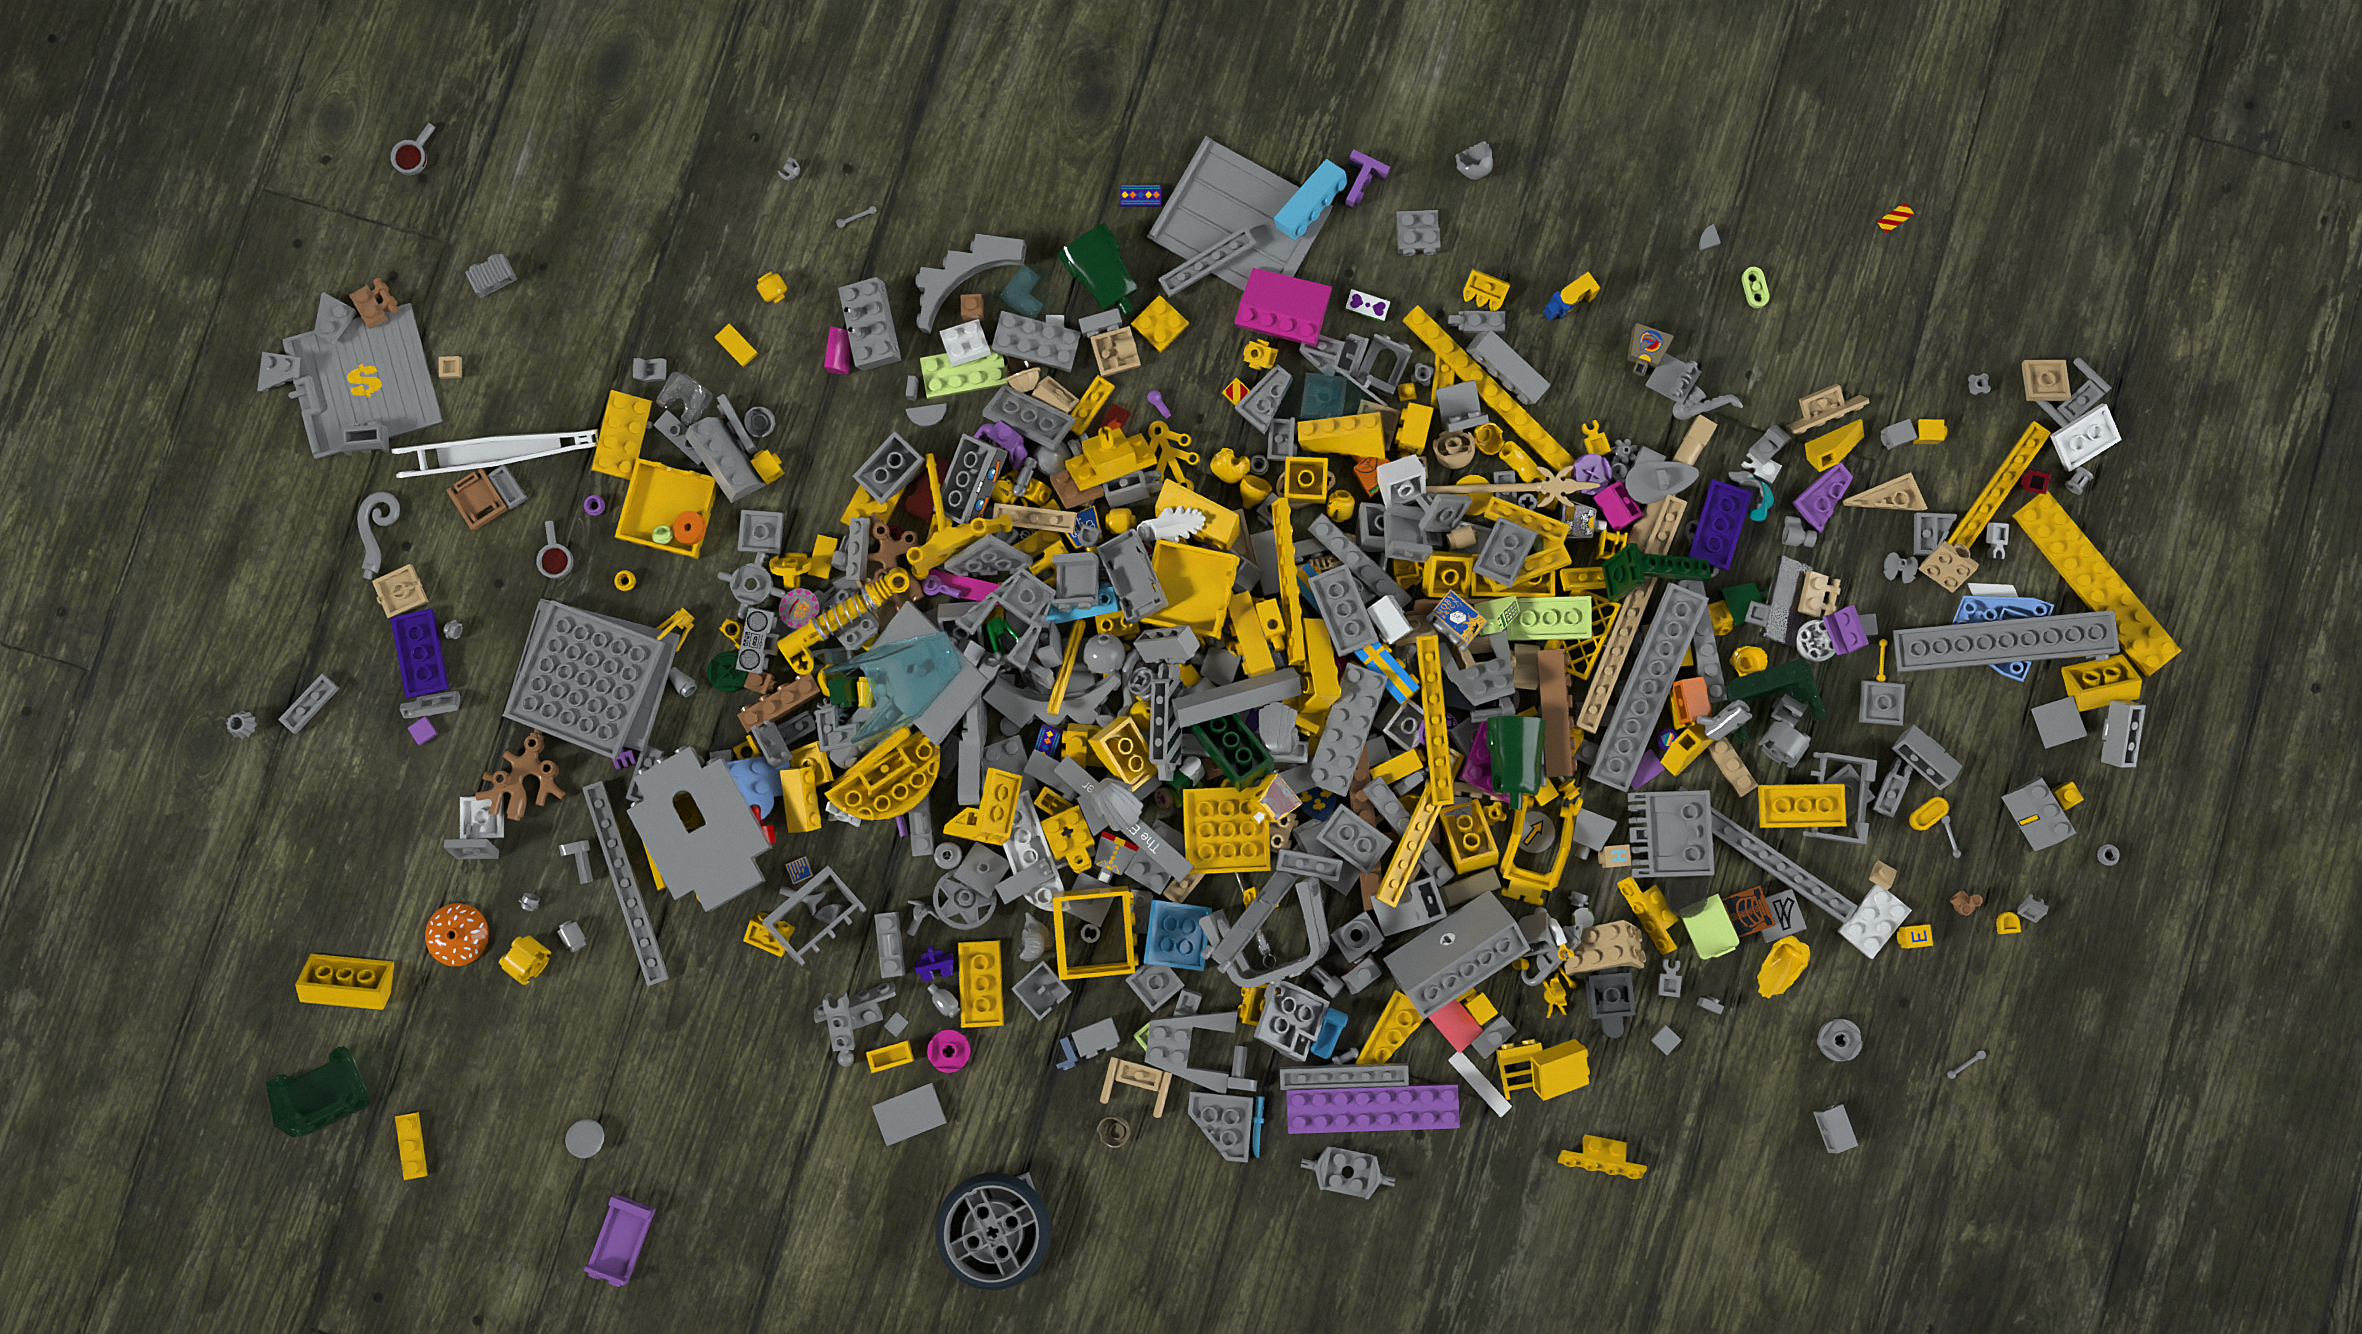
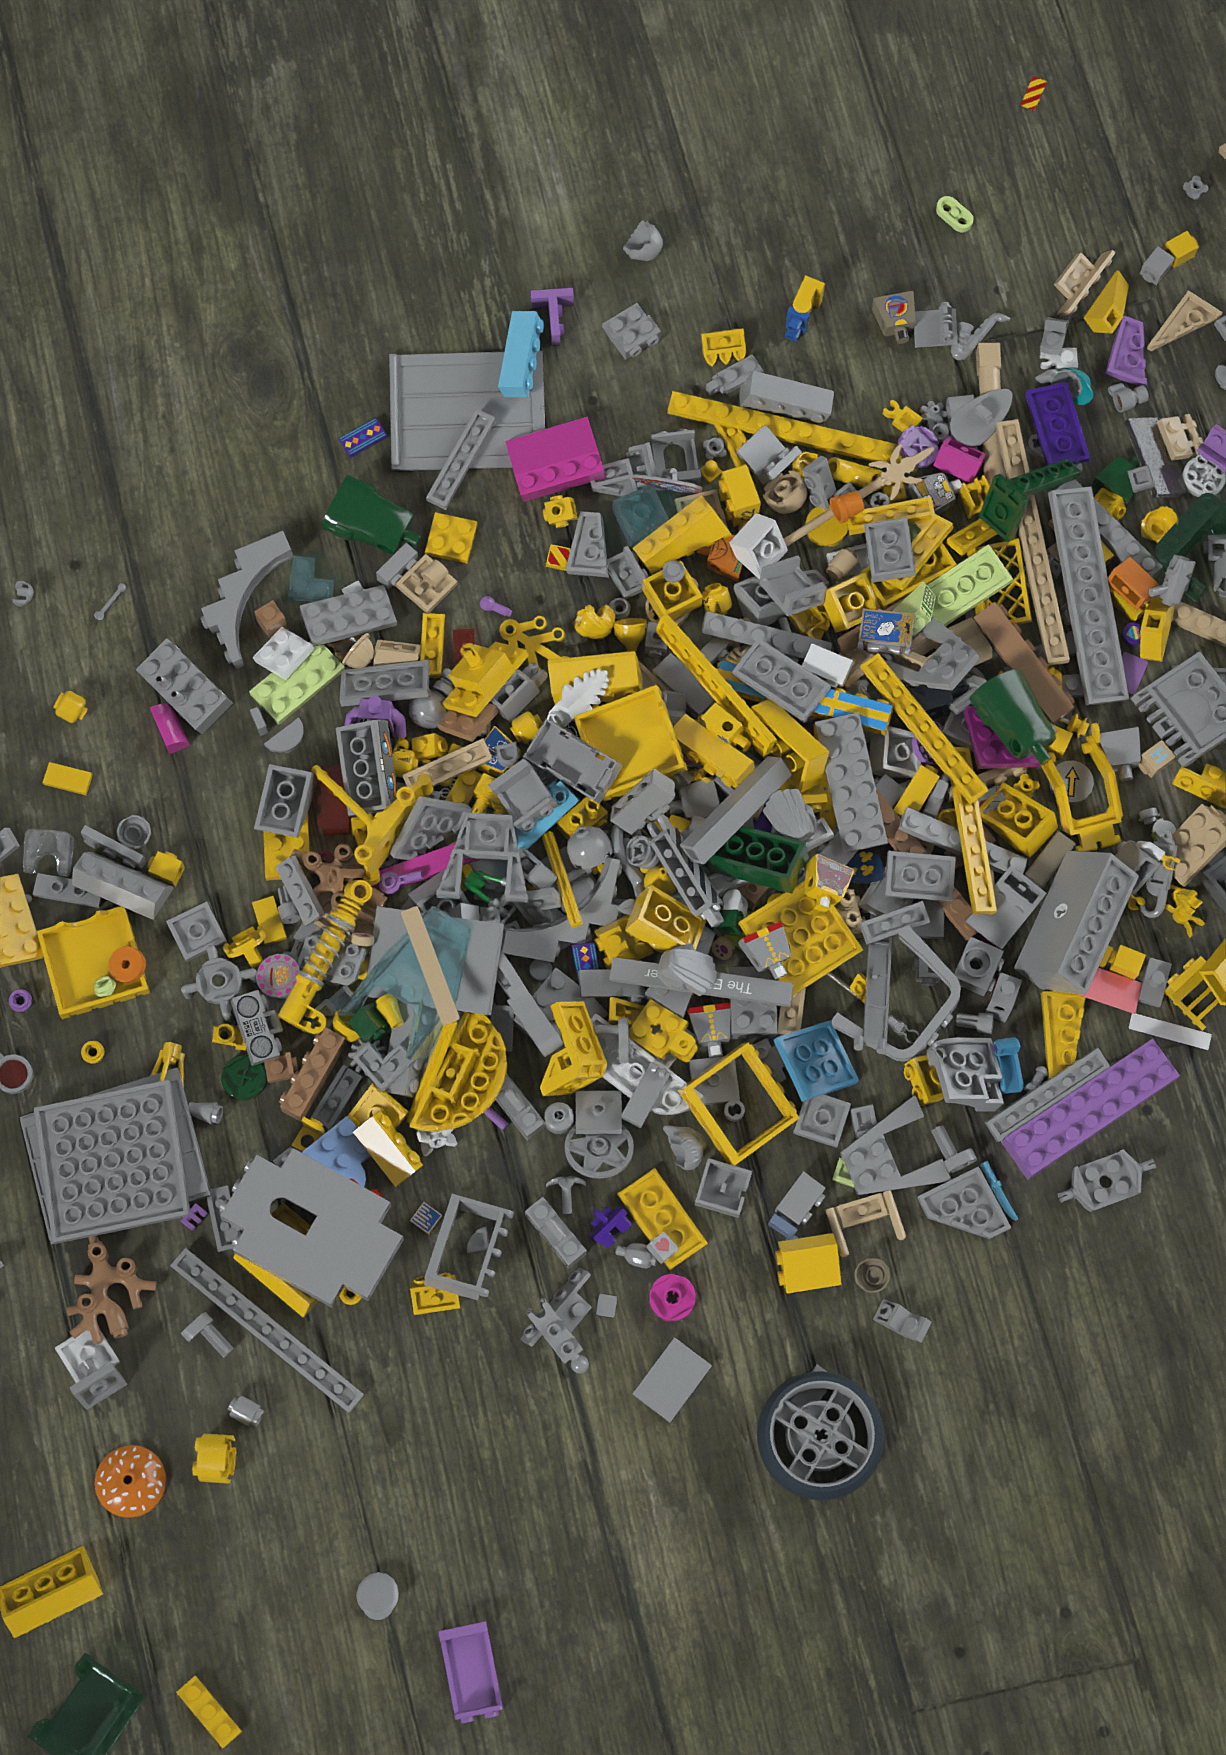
camera: 40 degrees left, 10 degrees down
light grey plate [519,893,540,911] -> none
light grey hinge [750,720,793,768] -> none
light grey piece [779,886,826,916] -> none
yellow piece [866,1040,914,1073] -> none
light grey axle [1013,457,1037,497] -> none
tile [1345,289,1390,323] -> none
light grey bracket [1416,493,1473,532] -> none
light grey tile [1699,224,1721,251] -> none
none -> medium nougat bracket [328,866,365,891]
none -> tan tile [351,933,375,946]
none -> tan sticker [401,906,460,1025]
none -> light grey piece [596,1018,634,1063]
none -> light grey tile [646,1232,679,1264]
none -> light grey plate [662,561,685,582]
none -> light grey torso [738,921,791,980]
none -> yellow brick [775,1233,841,1294]
none -> light grey bracket [802,456,836,510]
none -> orange piece [830,491,864,524]
none -> light grey slope [873,1299,932,1343]

